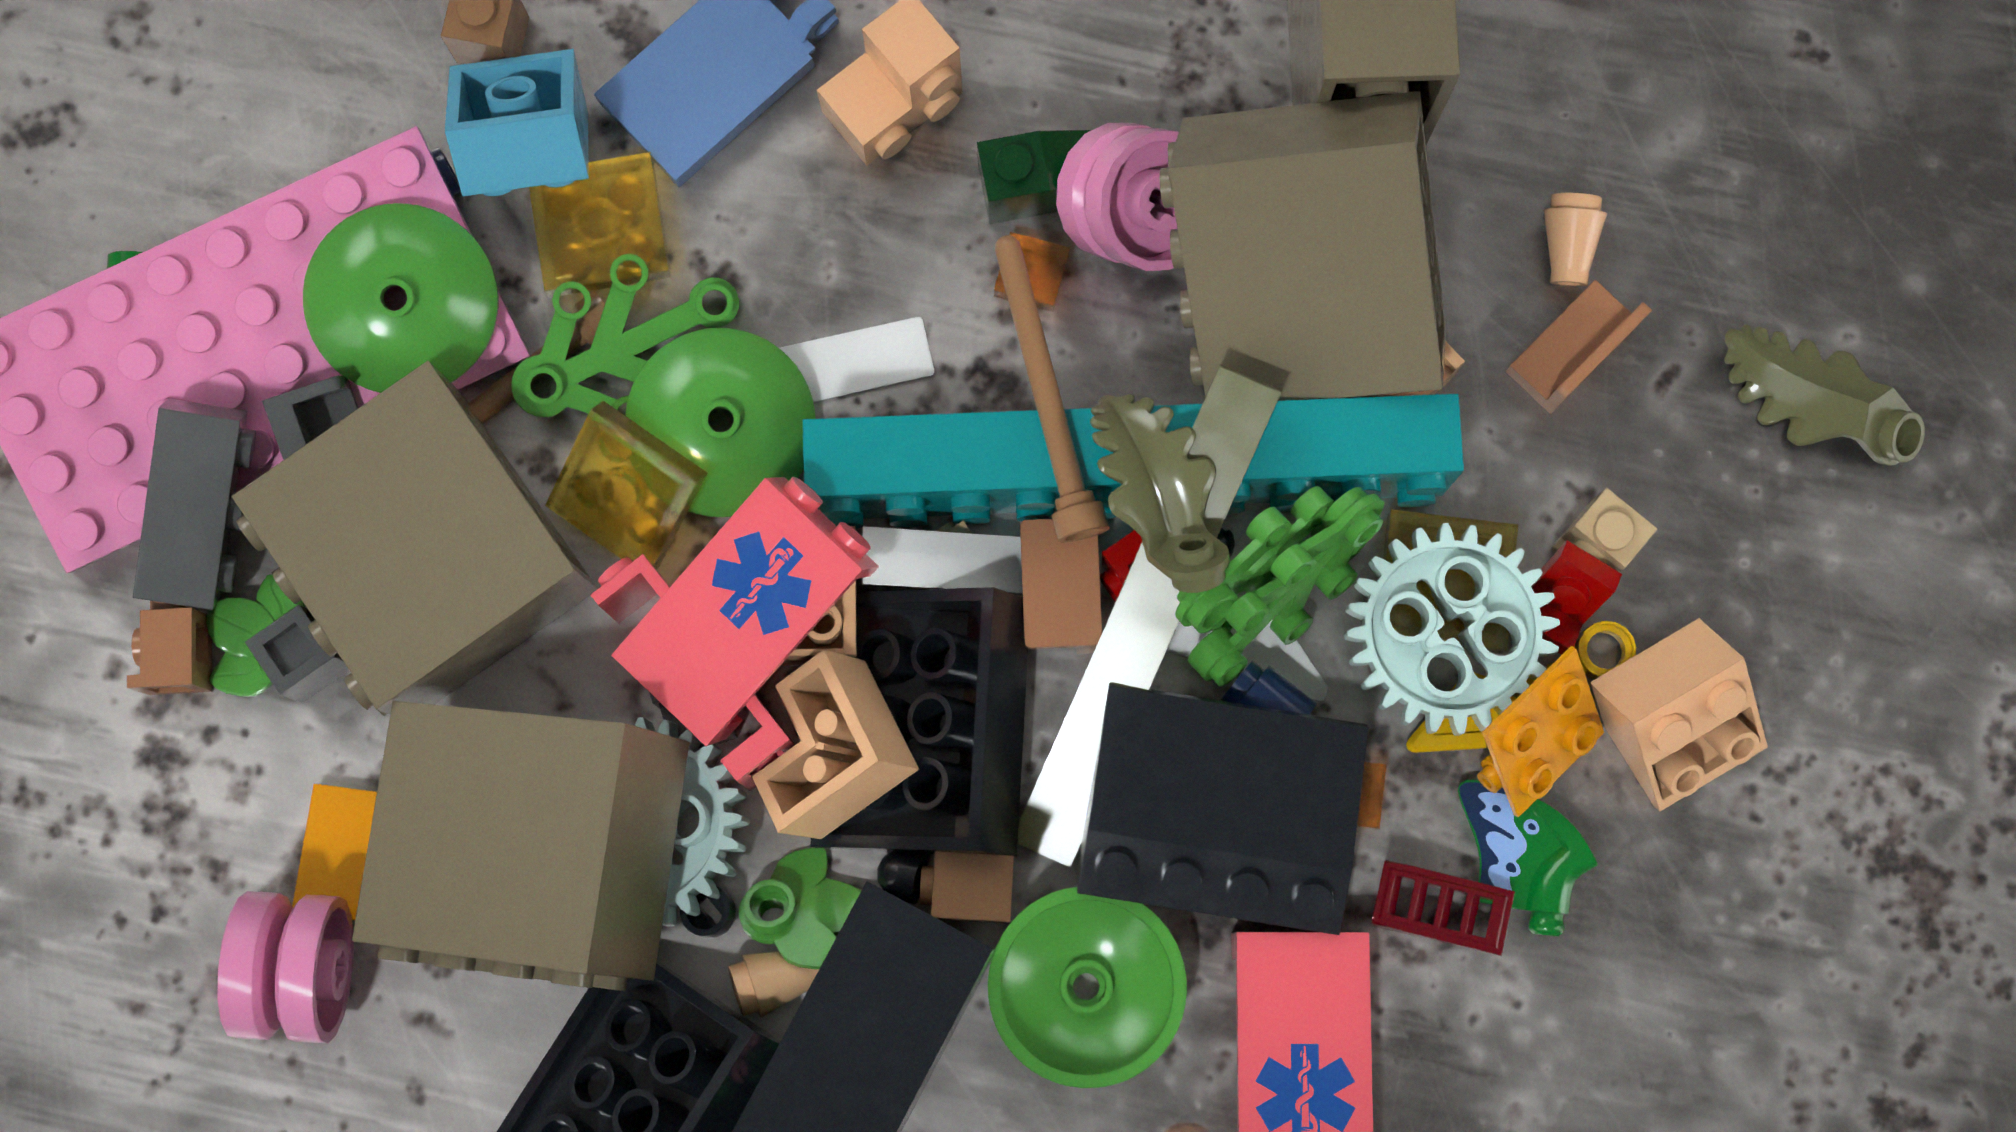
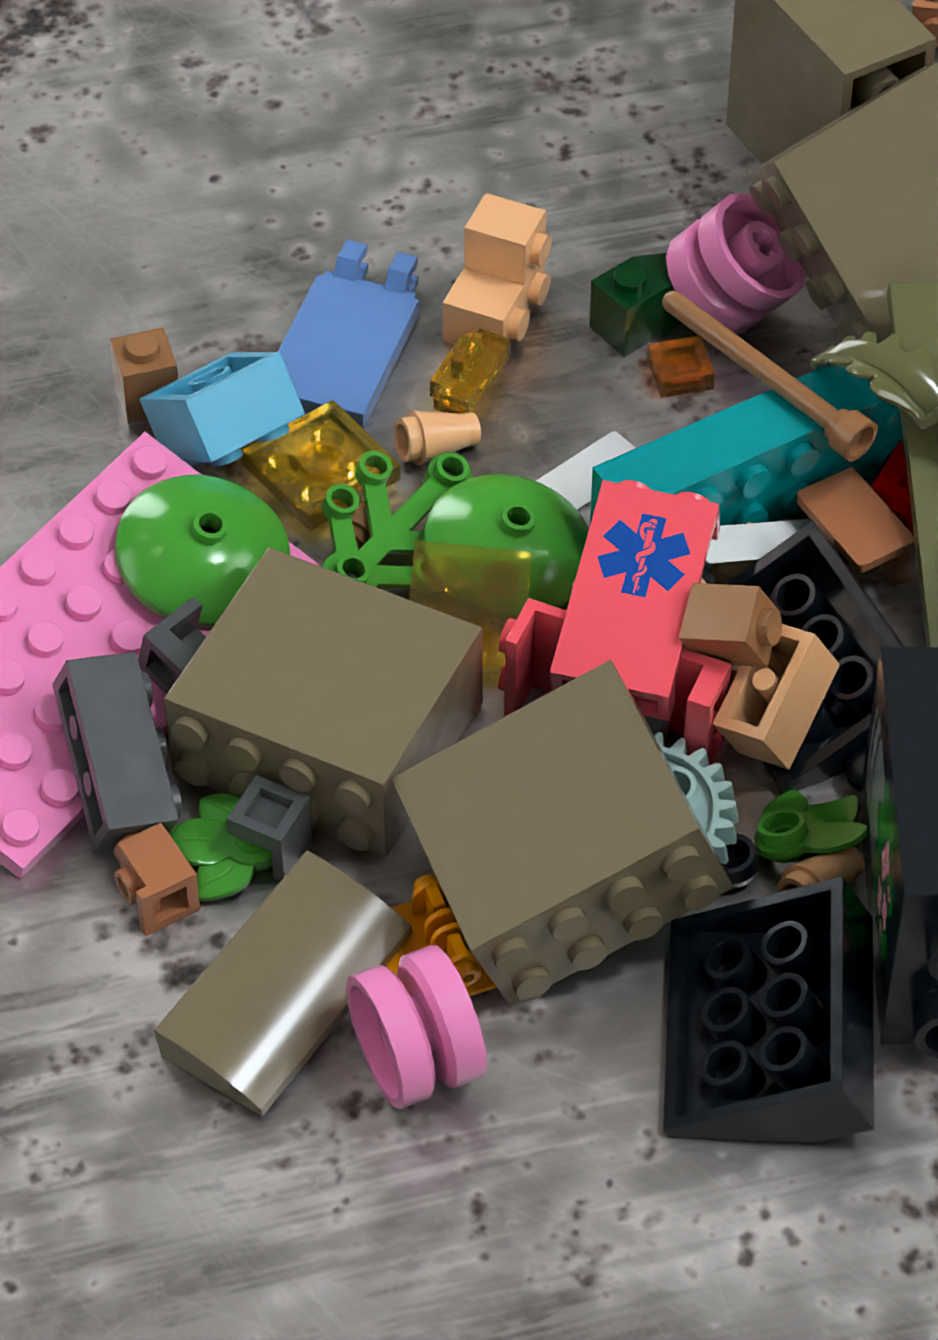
camera: 30 degrees left, 30 degrees down
none -> dark tan slope [154,850,413,1116]
none -> light nougat cone [394,410,481,466]
none -> clear yellow piece [430,329,511,414]
none -> medium nougat brick [679,583,782,667]

